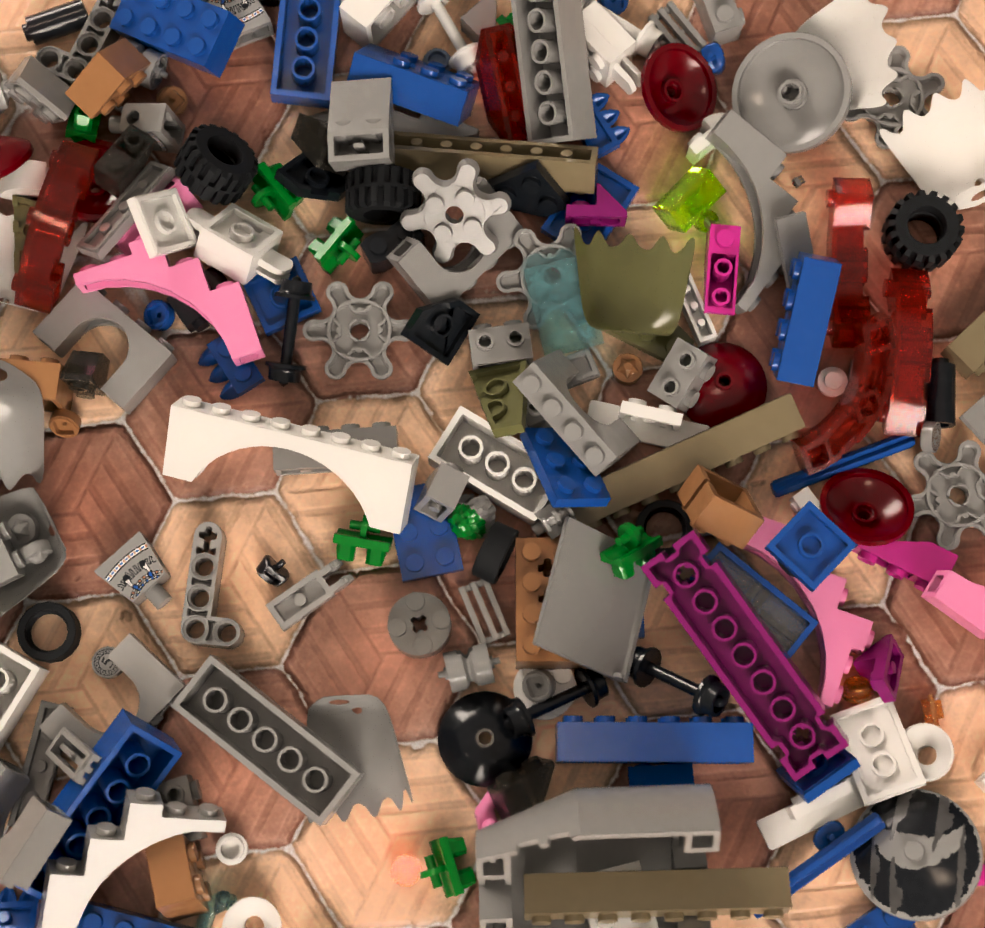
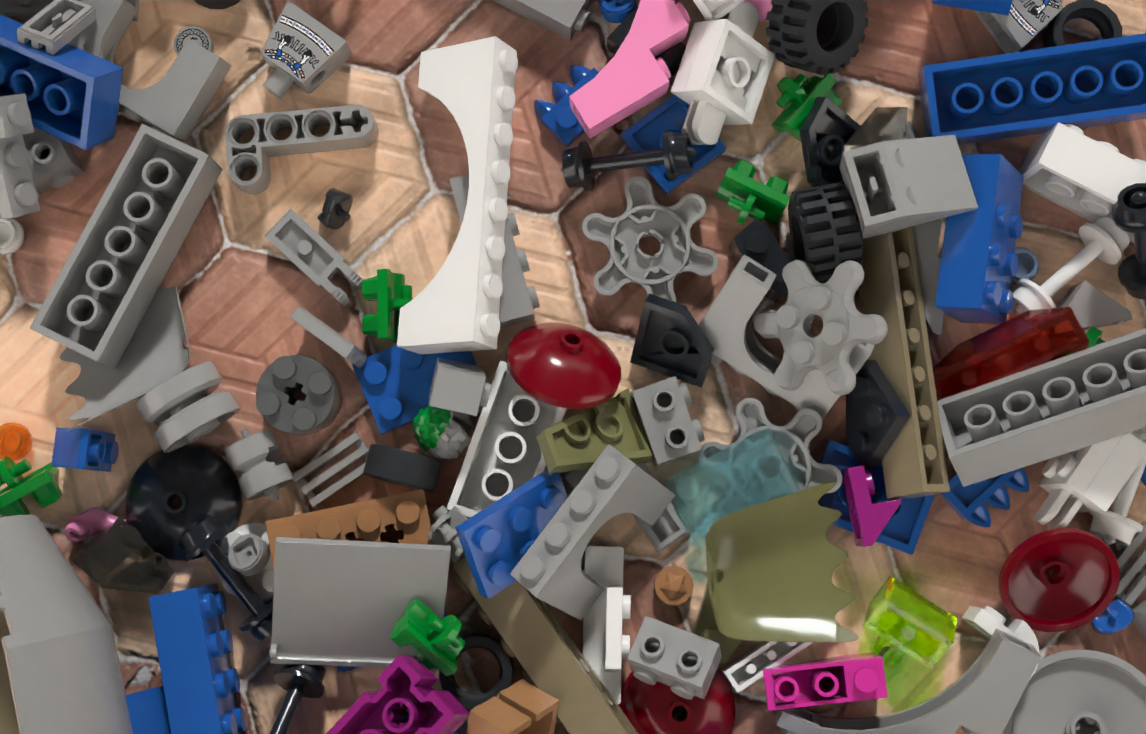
camera: 75 degrees right, 5 degrees up
none -> blue slope [51,427,119,472]
none -> light grey wheel [135,361,241,453]
none -> light grey tile [290,307,368,368]
none -> dark red dish [506,322,621,409]

